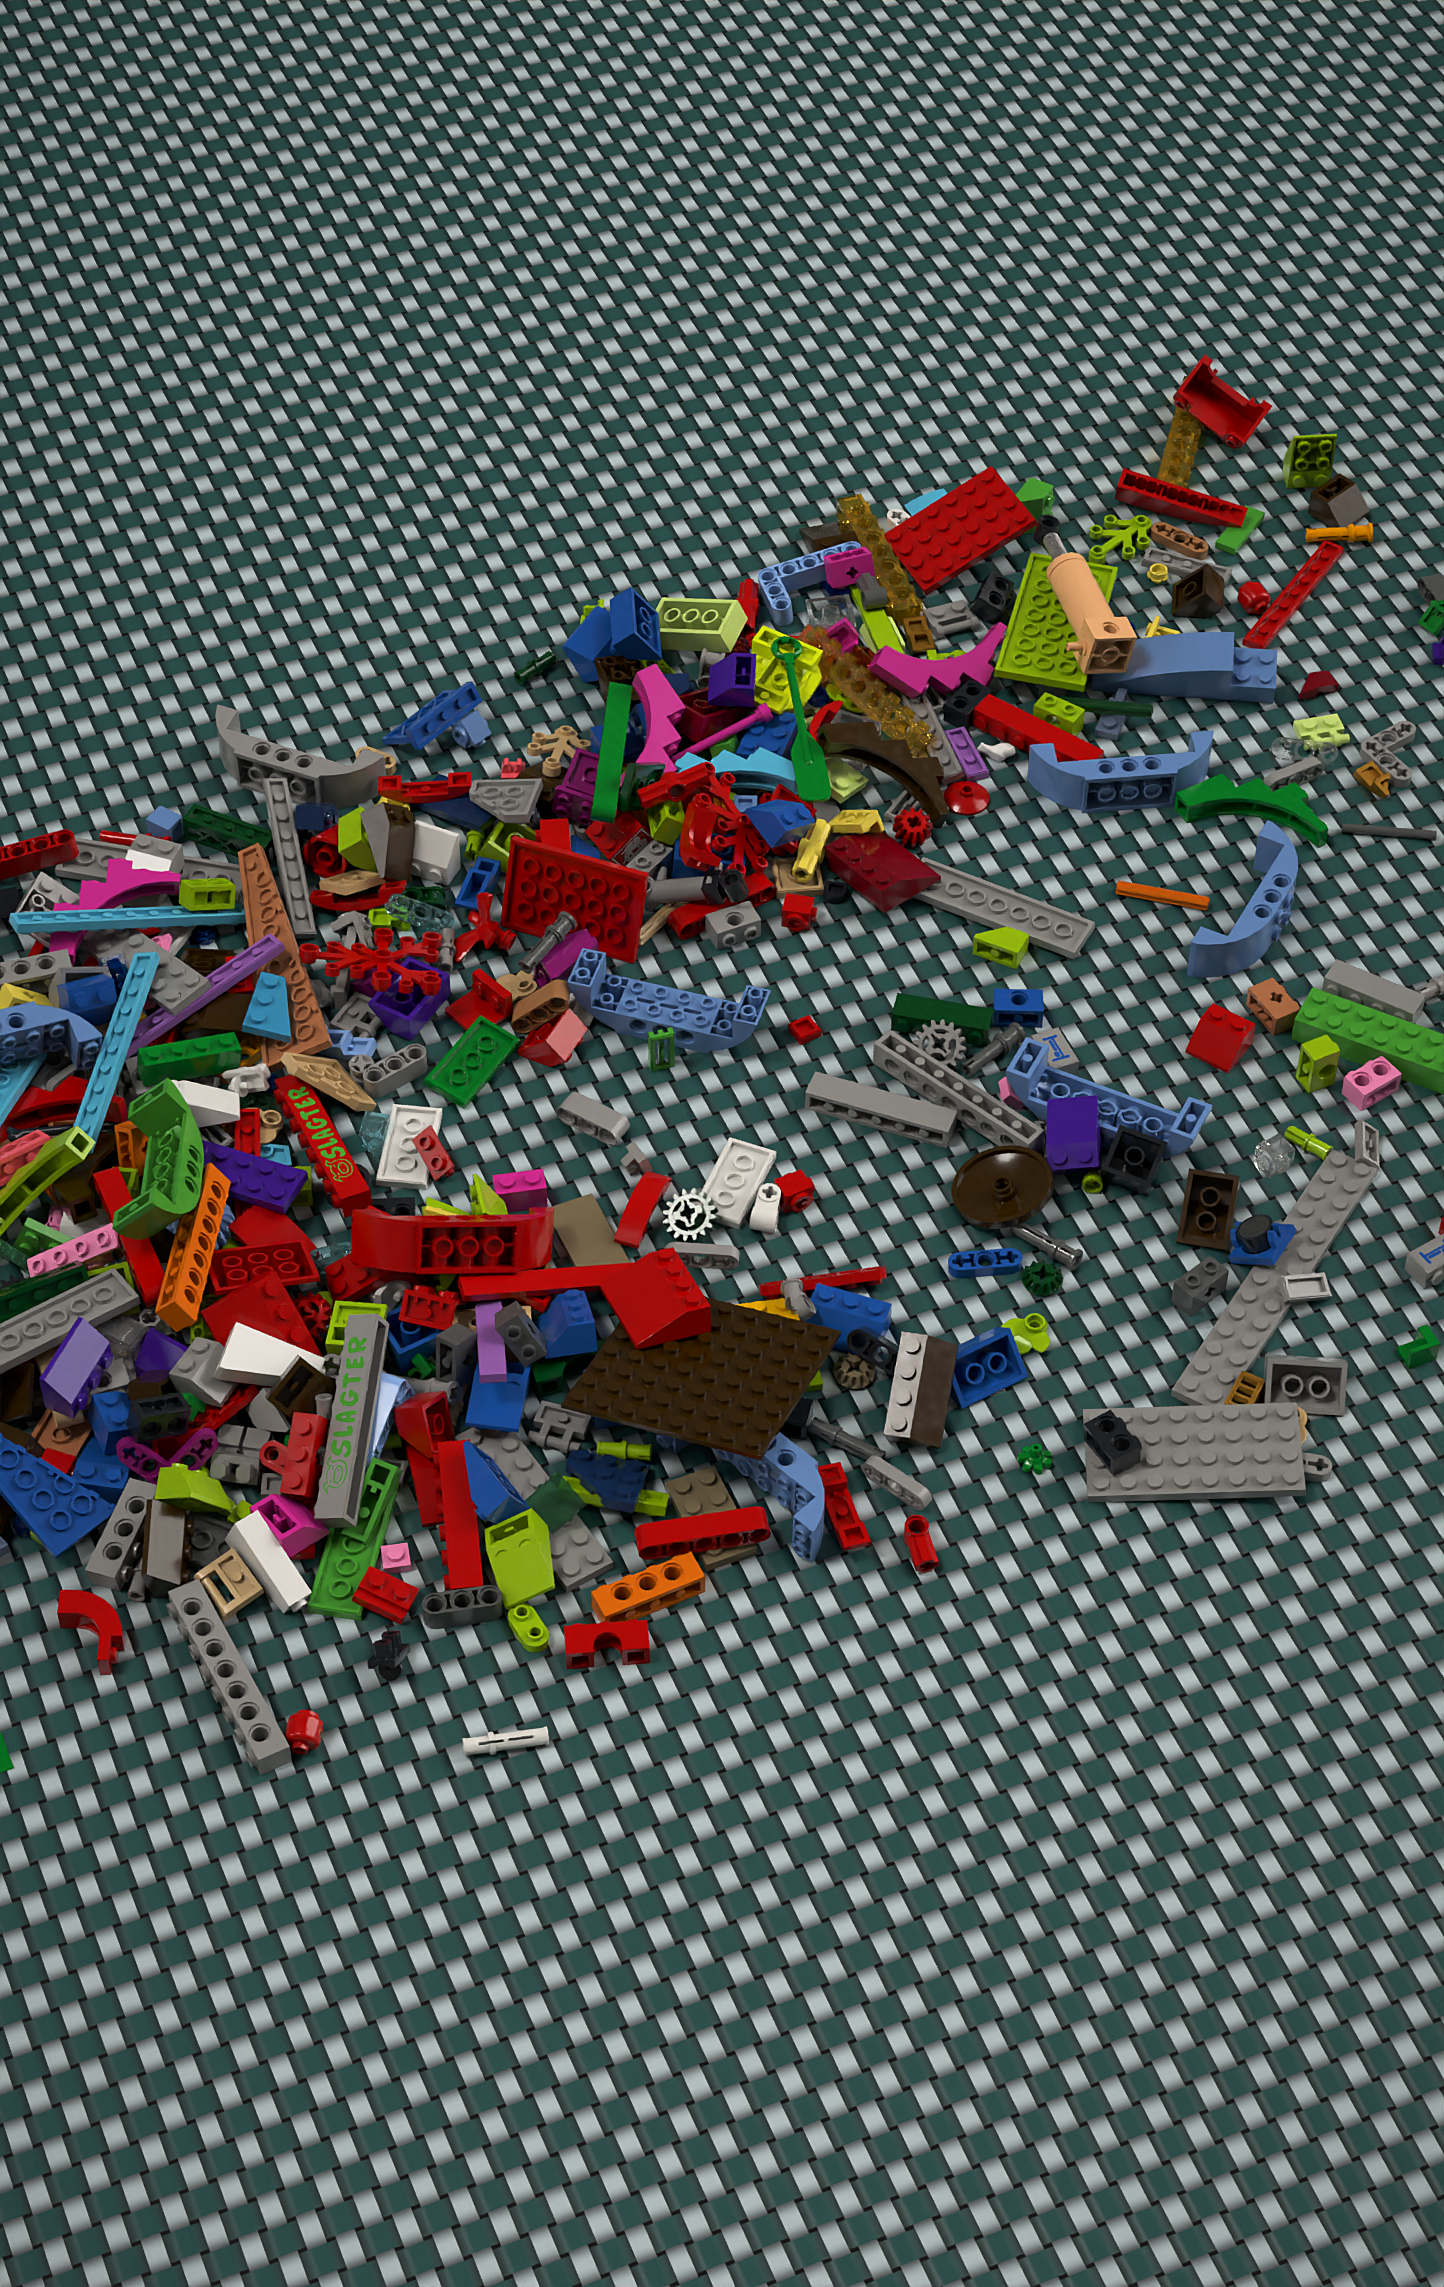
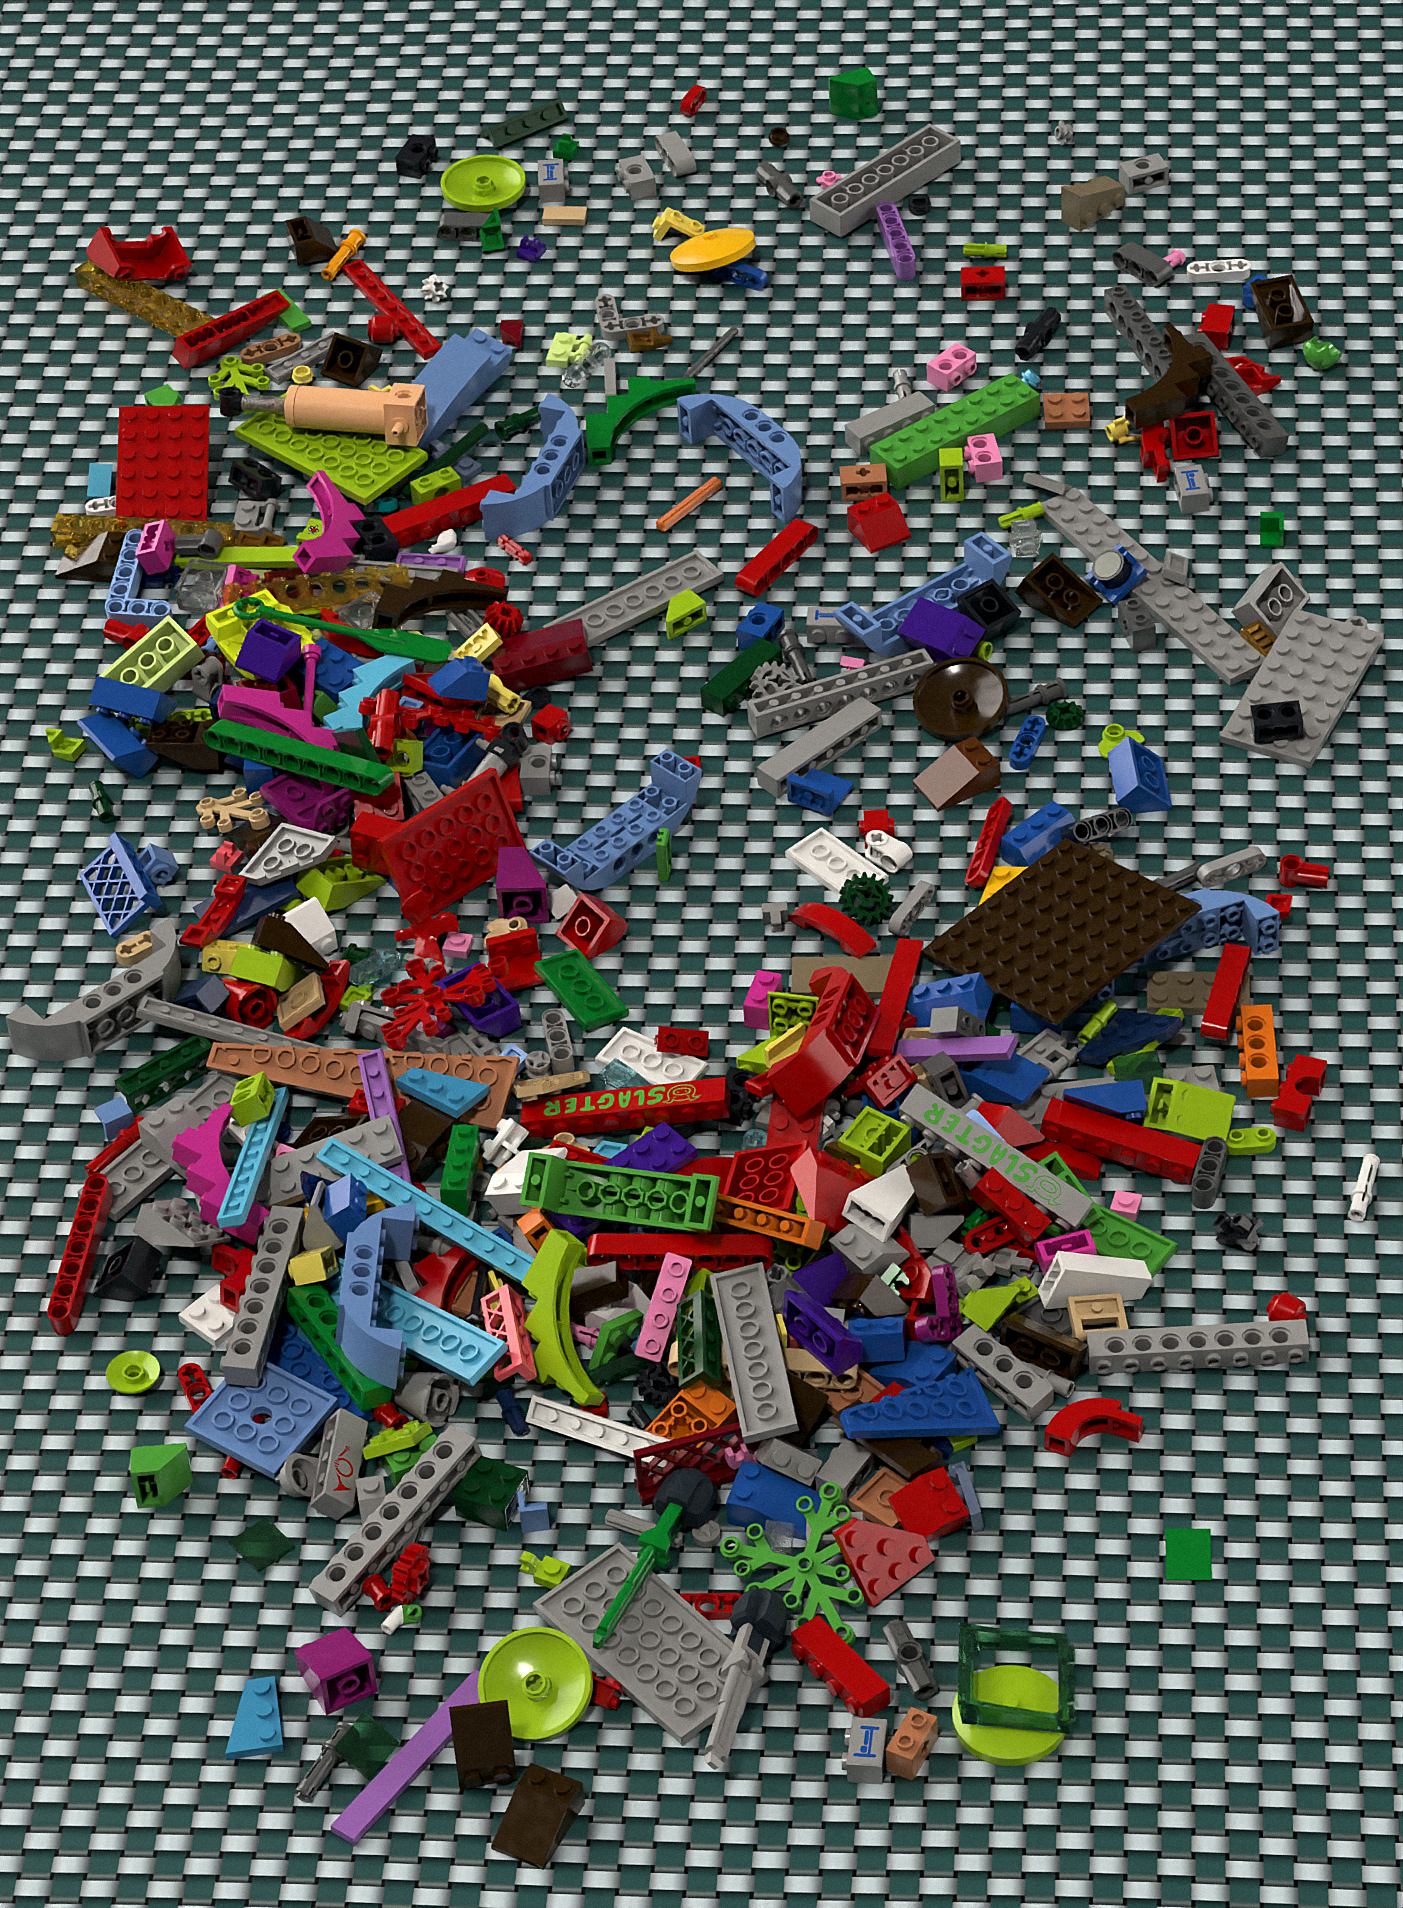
camera: 60 degrees left, 5 degrees down
black brick [126,1392,191,1443] -> none
red plate [352,1566,419,1625] -> none
blue slope [455,856,502,911] -> none
medium nougat beam [511,979,570,1034] -> none
dark grey pin [518,911,577,974] -> none
light grey beam [556,1092,630,1145] -> none
red slope [600,1247,711,1349] -> none
red arch [680,802,722,871] -> none
light grey connector [780,1277,816,1321] -> none
dark brown slope [883,1332,958,1449] -> none
green plant [1017,1443,1052,1474] -> none
lime slope [1282,434,1337,489] -> none
none -> teal tile [374,497,398,514]
none -> white gear [420,274,449,303]
none -> bright pink plate [442,932,474,959]
none -> dark green pin [494,405,541,440]
none -> axle [497,534,533,565]
none -> red beam [734,518,818,597]
none -> blue bracket [786,768,853,816]
none -> slope [913,736,1001,812]

